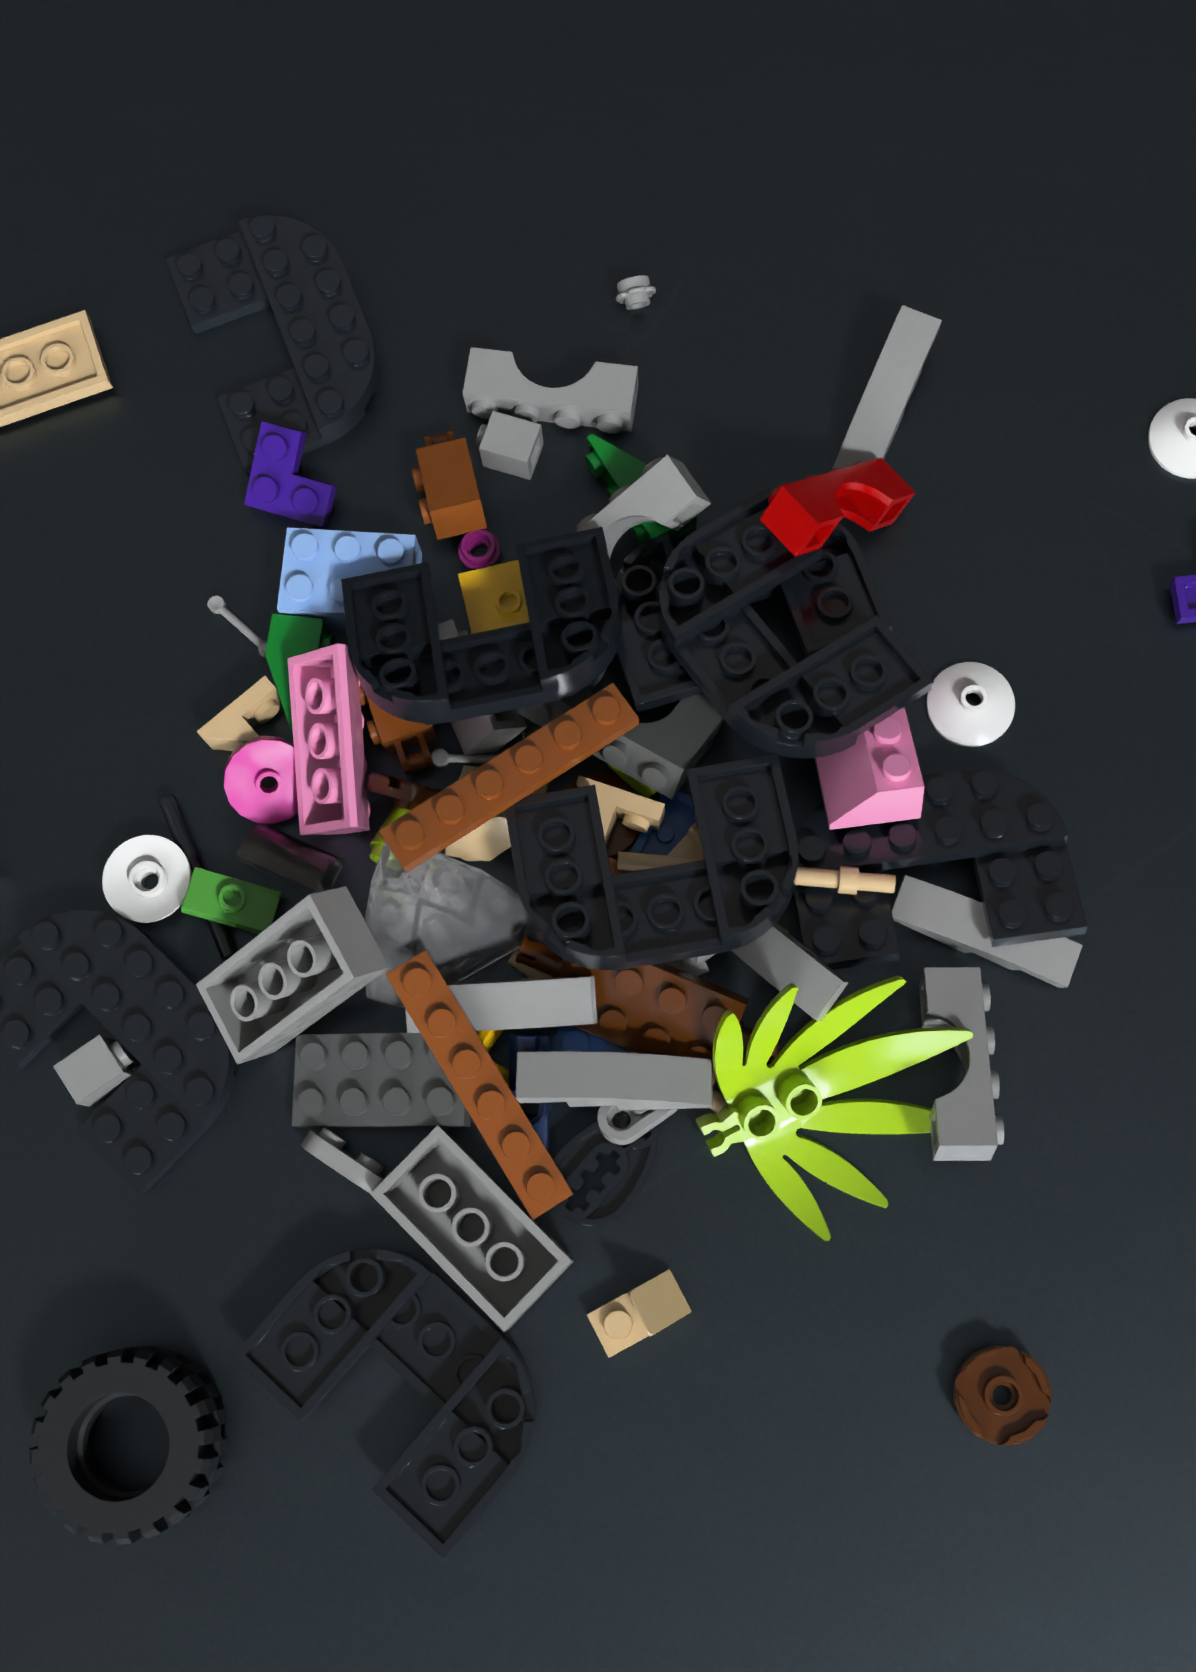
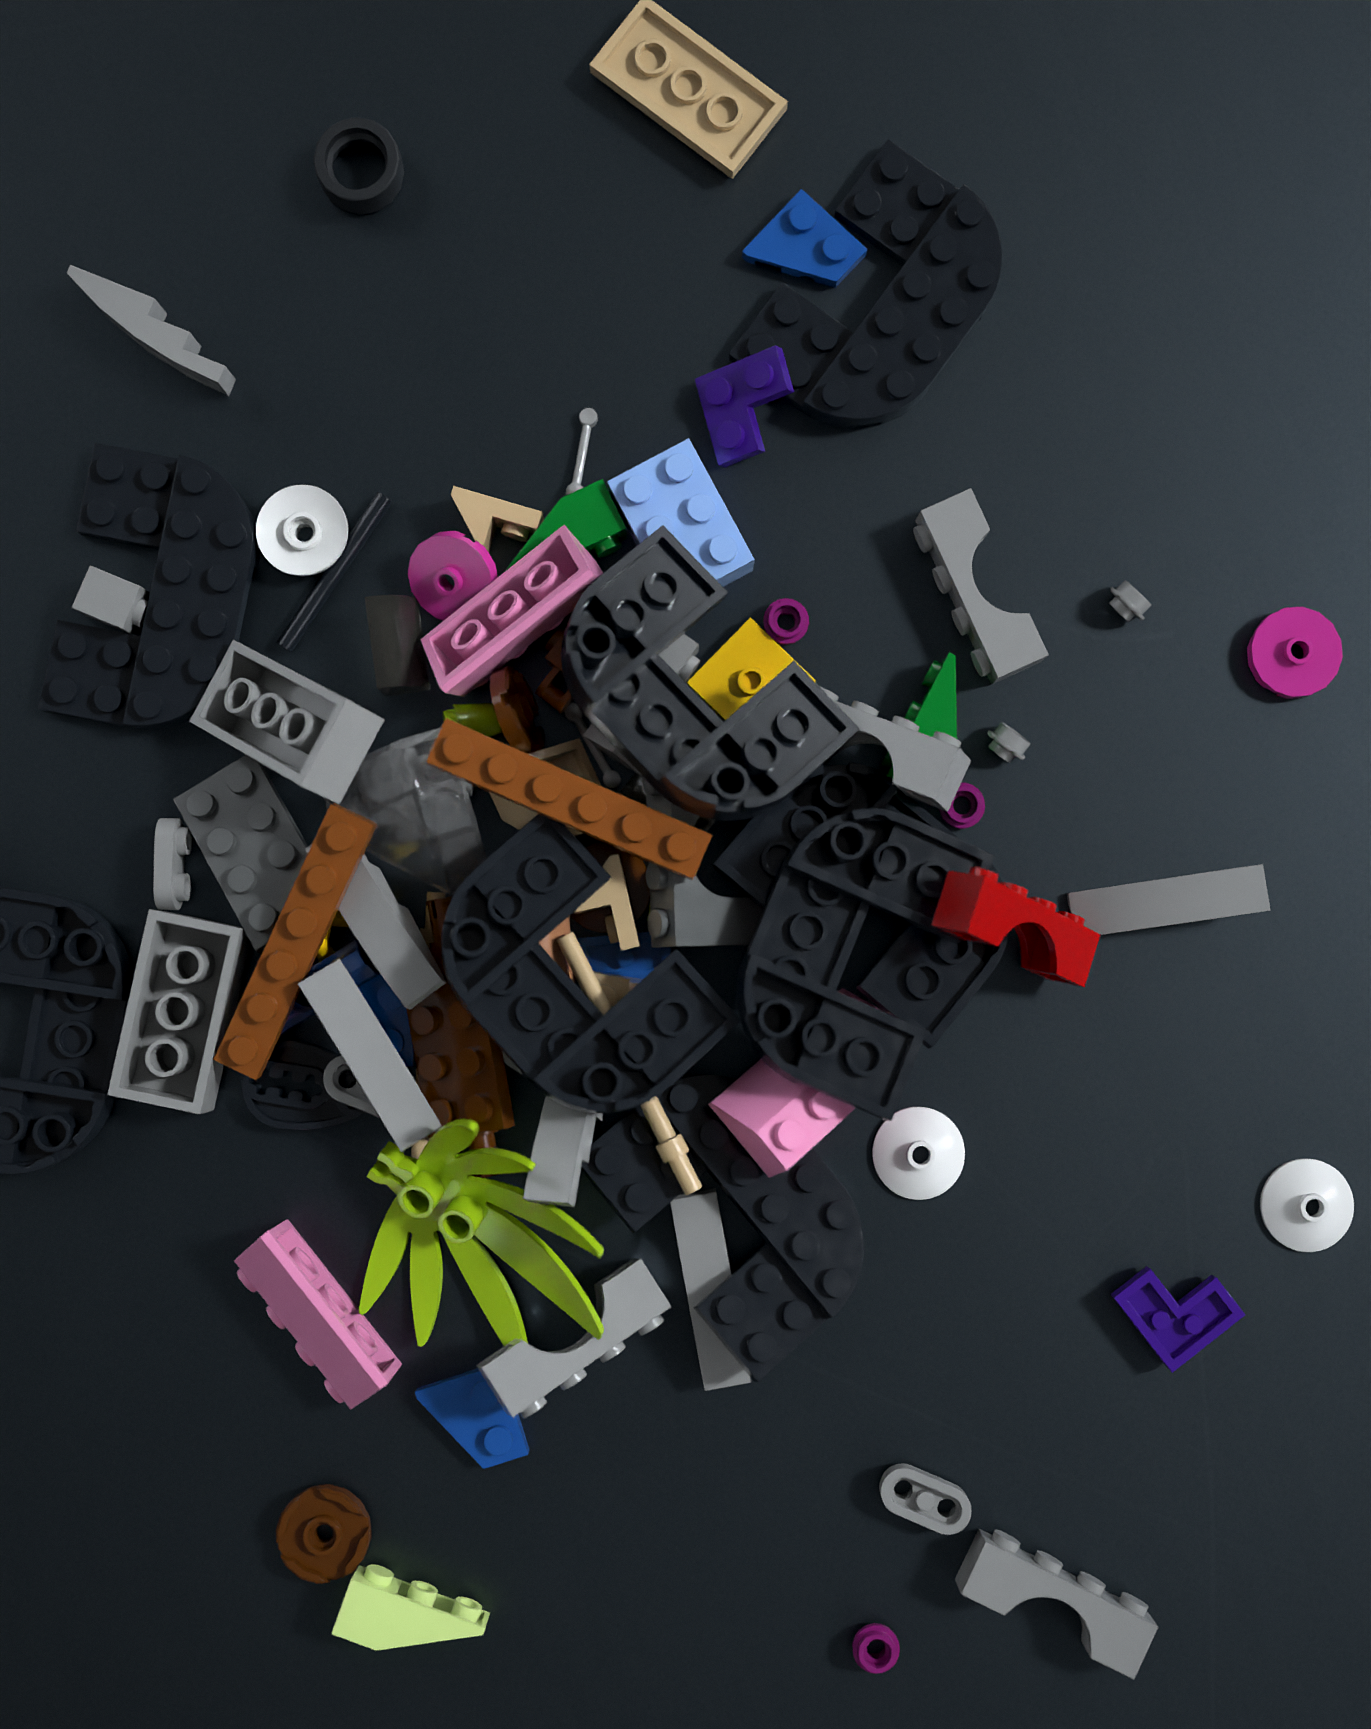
camera: 50 degrees right, 10 degrees up
bright green plate [181,867,282,934] -> none
dark orange brick [412,430,487,540] -> none
light grey brick [476,411,544,480] -> none
tan slope [587,1269,692,1358] -> none
none -> bright pink slope [234,1219,402,1409]
none -> yellowish green slope [332,1564,490,1650]
none -> blue wing [415,1369,530,1469]
none -> blue wing [742,189,868,288]
none -> magenta plate [939,783,985,829]
none -> light grey plate [987,722,1031,763]
none -> dark pink plate [1247,607,1343,699]

